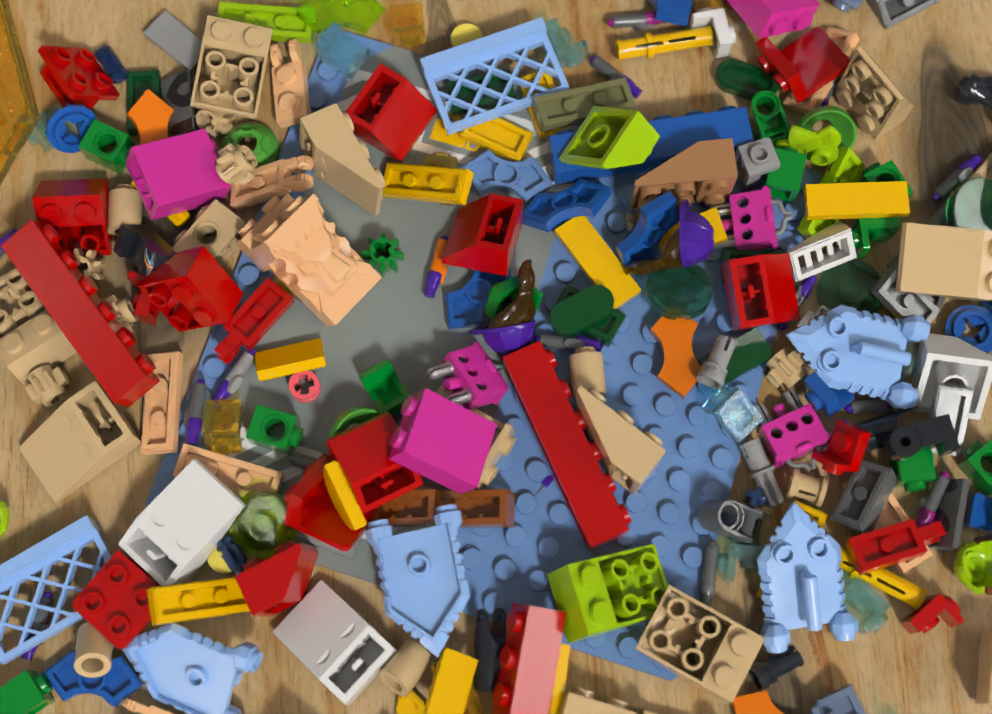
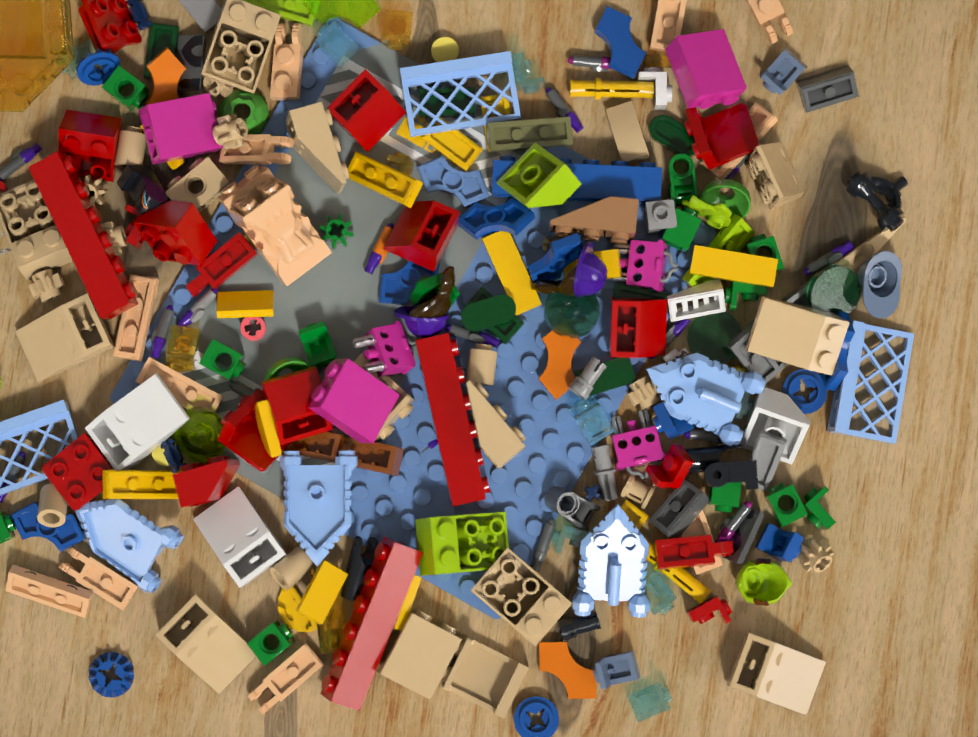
camera: 10 degrees right, 10 degrees up
none -> tan slope [606,100,650,164]

